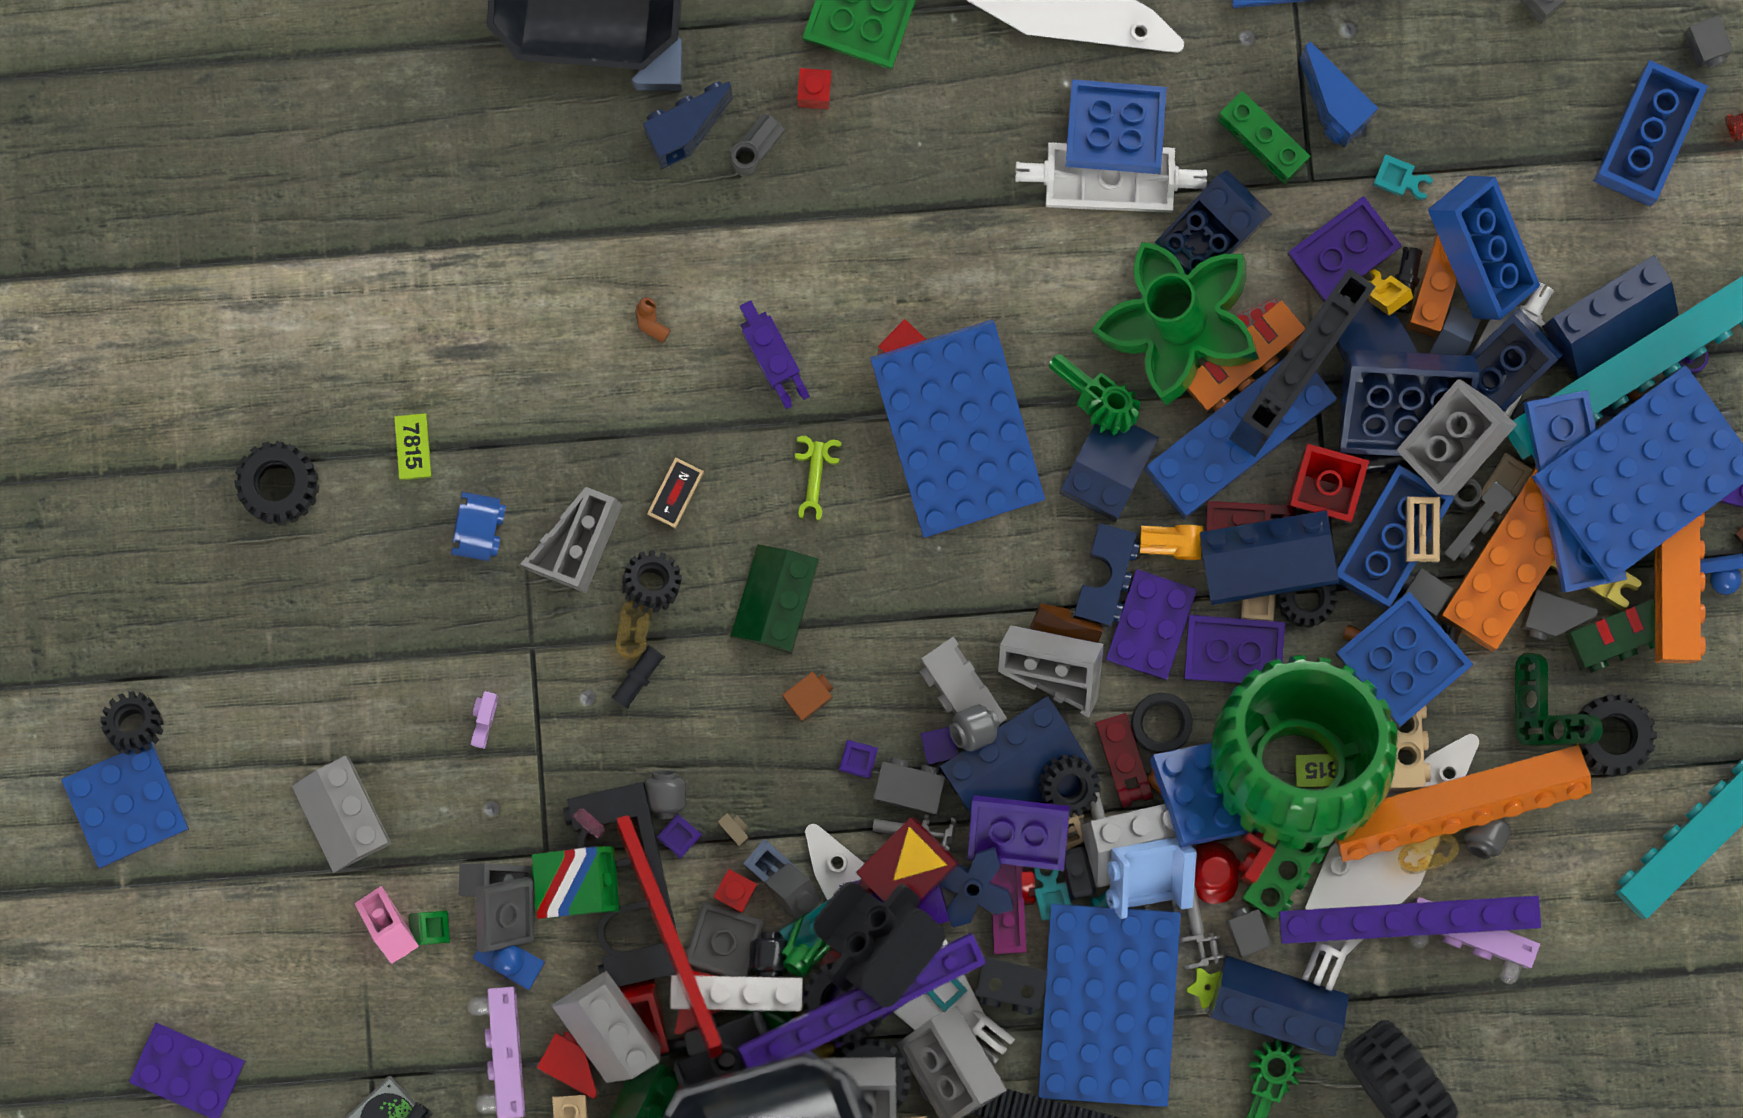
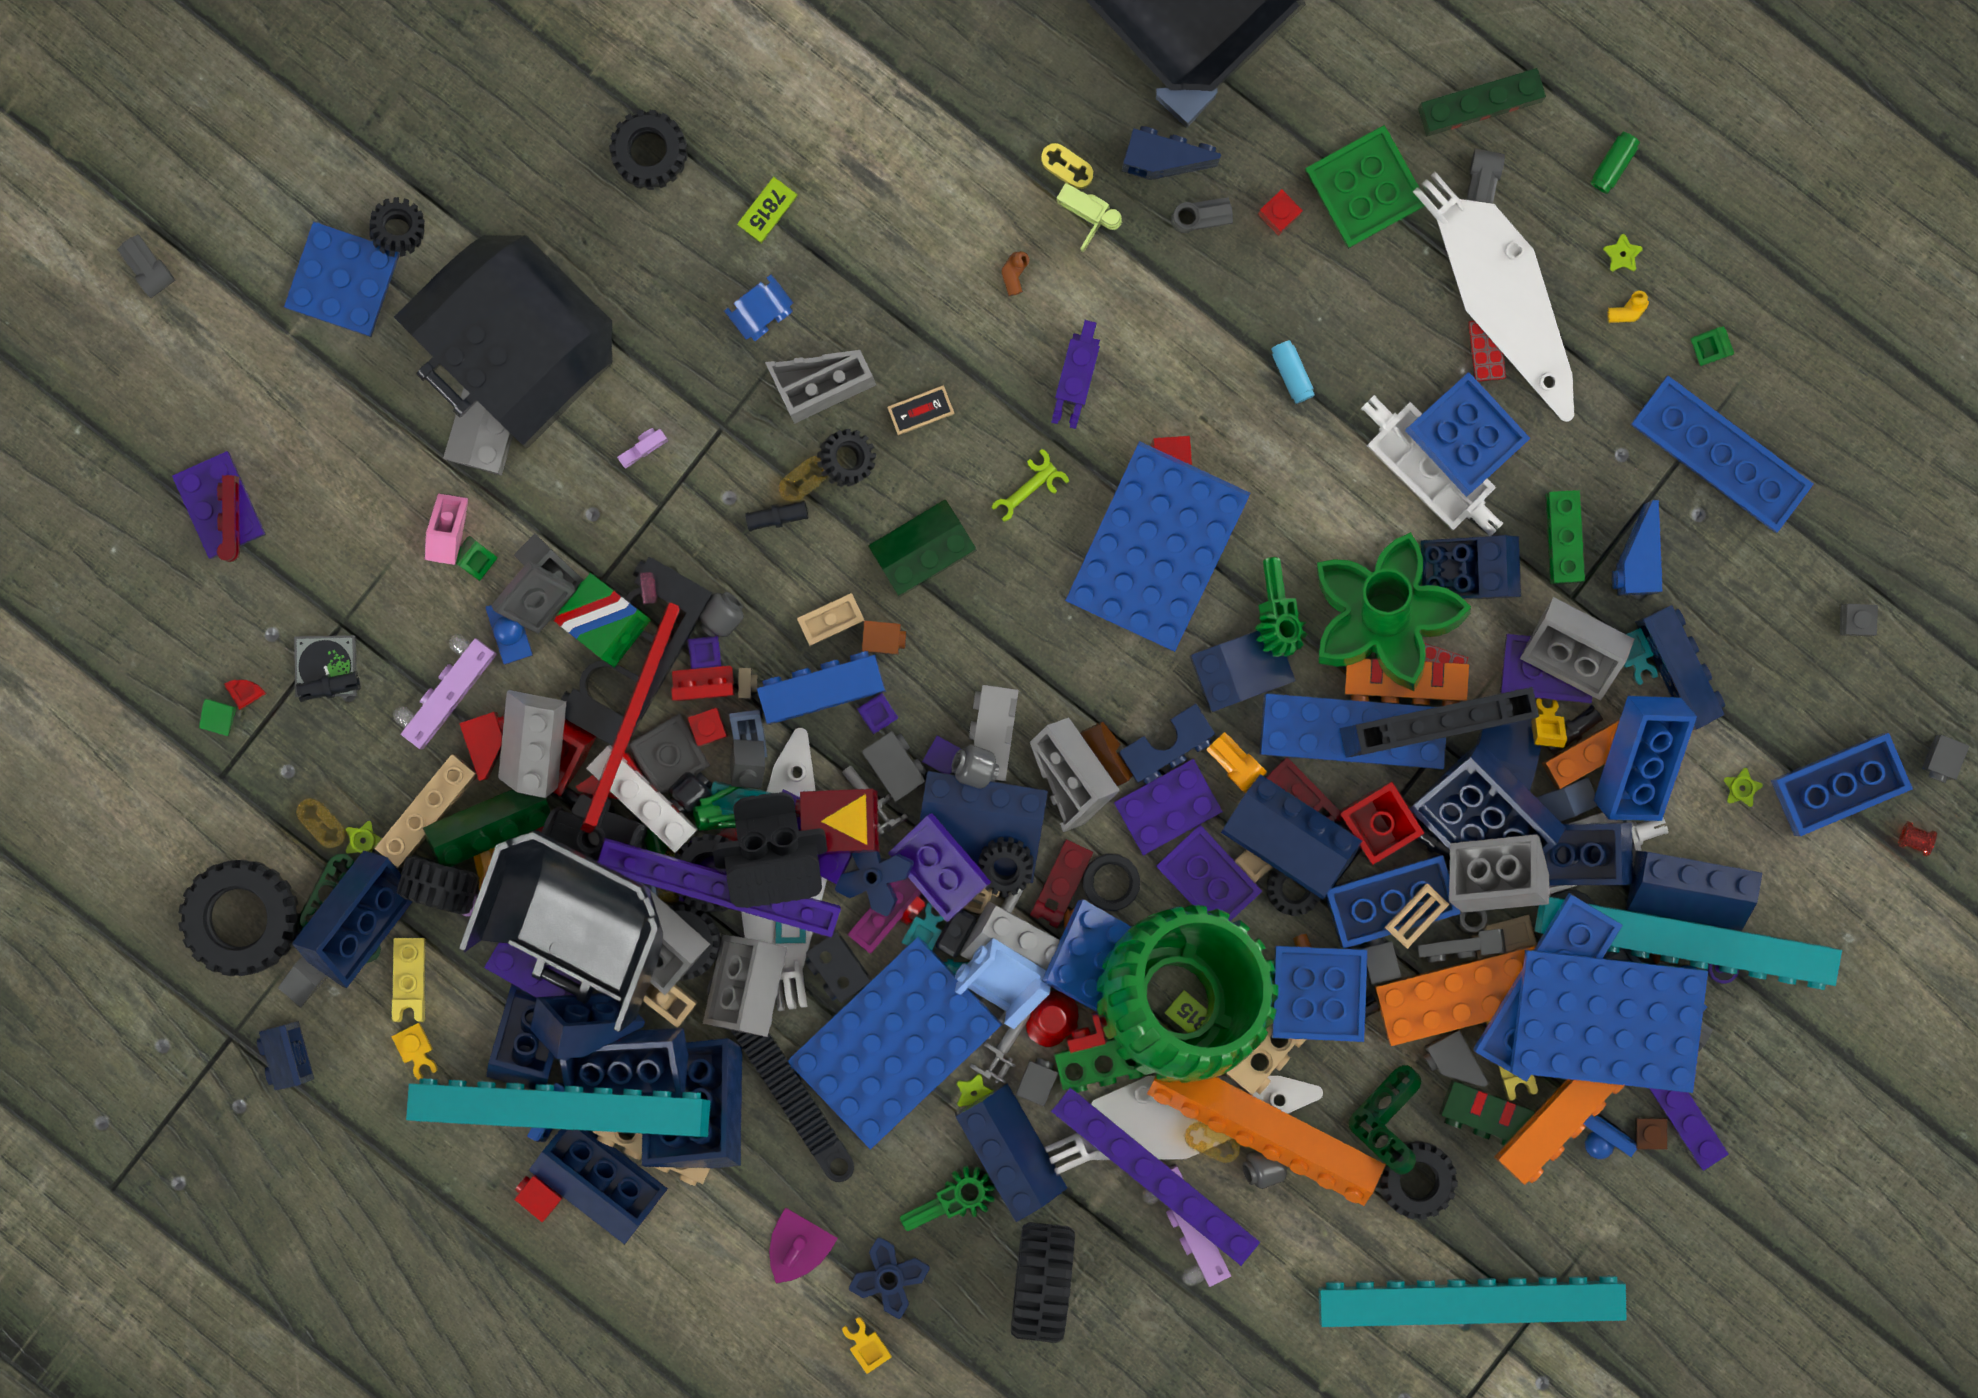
camera: 45 degrees right, 5 degrees up
none -> dark red plate [217,475,240,562]
none -> black windscreen [394,235,613,448]
none -> red bracket [671,666,735,701]
none -> blue brick [757,651,886,725]
none -> tan plate [797,593,865,646]
none -> light yellow beam [1041,143,1093,189]
none -> yellowish green piece [1057,183,1122,252]
none -> medium azure piece [1271,340,1315,404]
none -> red tile [1468,321,1506,382]
none -> light grey slope [1520,597,1634,701]
none -> dark blue slope [1635,605,1725,730]
none -> lime plate [1724,768,1763,807]

